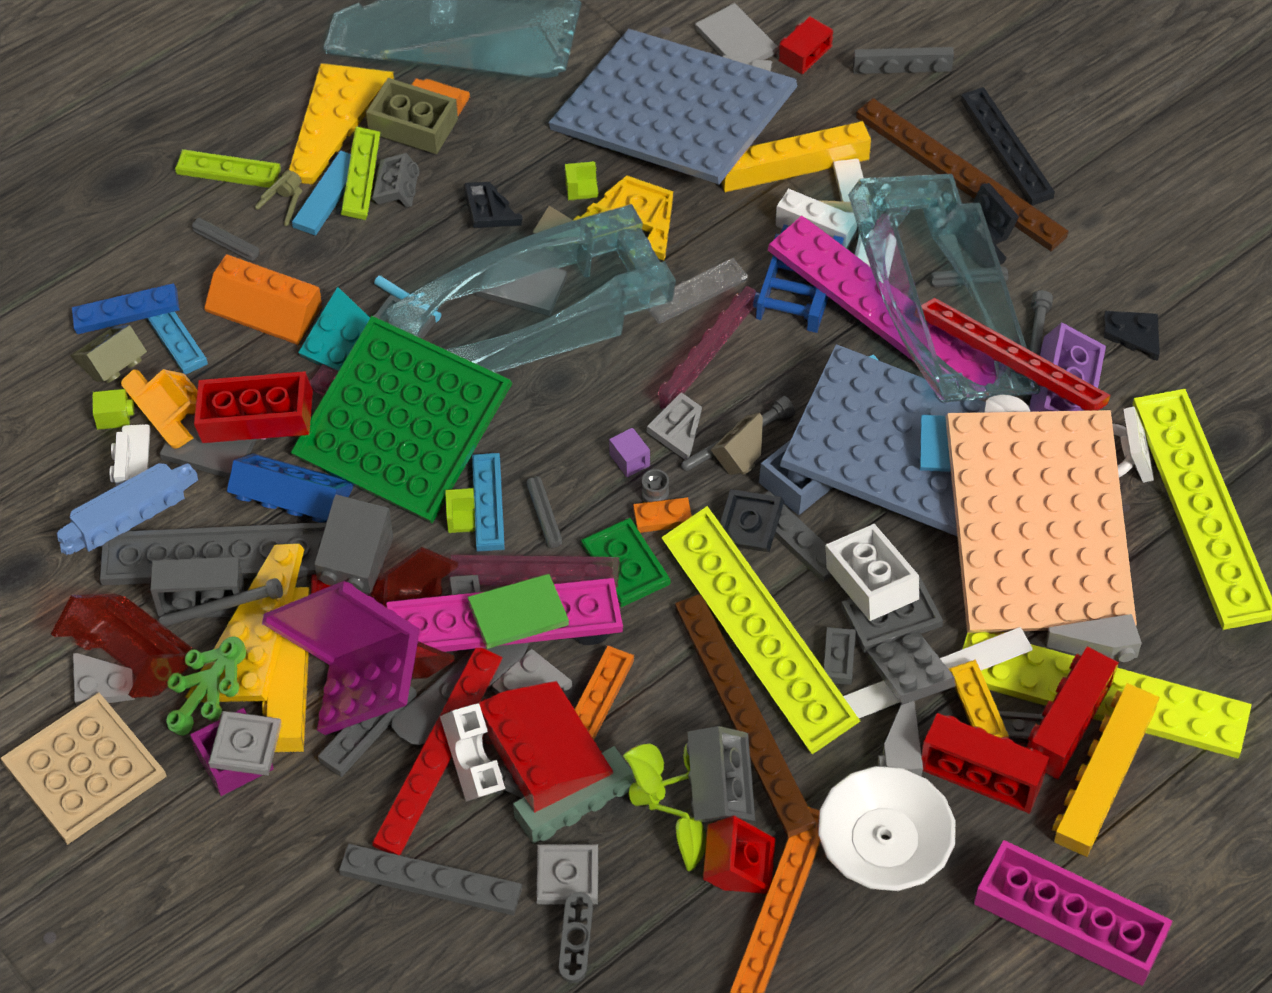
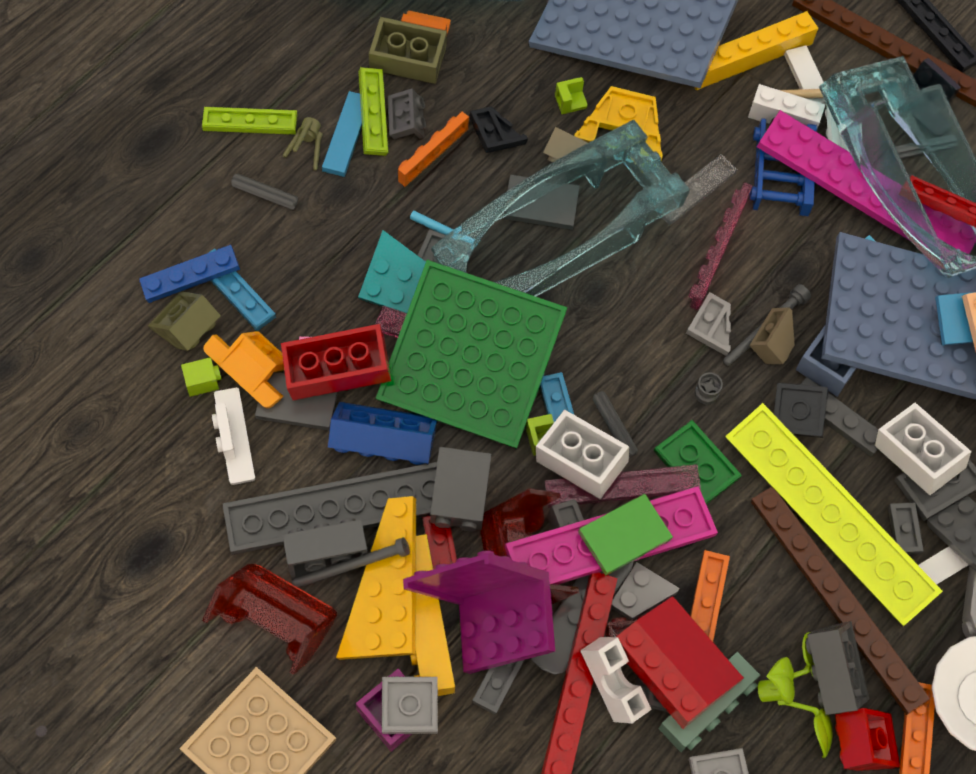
camera: 15 degrees left, 10 degrees up
medium blue hinge [57,463,198,555] -> none
light grey wing [73,653,135,707] -> none
bright green plant [167,636,246,736] -> none
orange slope [204,254,322,345] -> none
yellow wing [289,64,394,185] -> none
medium lavender panel [609,428,650,477] -> none
orange plate [633,497,692,533] -> none
none -> orange plate [398,112,469,187]
none -> white brick [536,410,629,499]

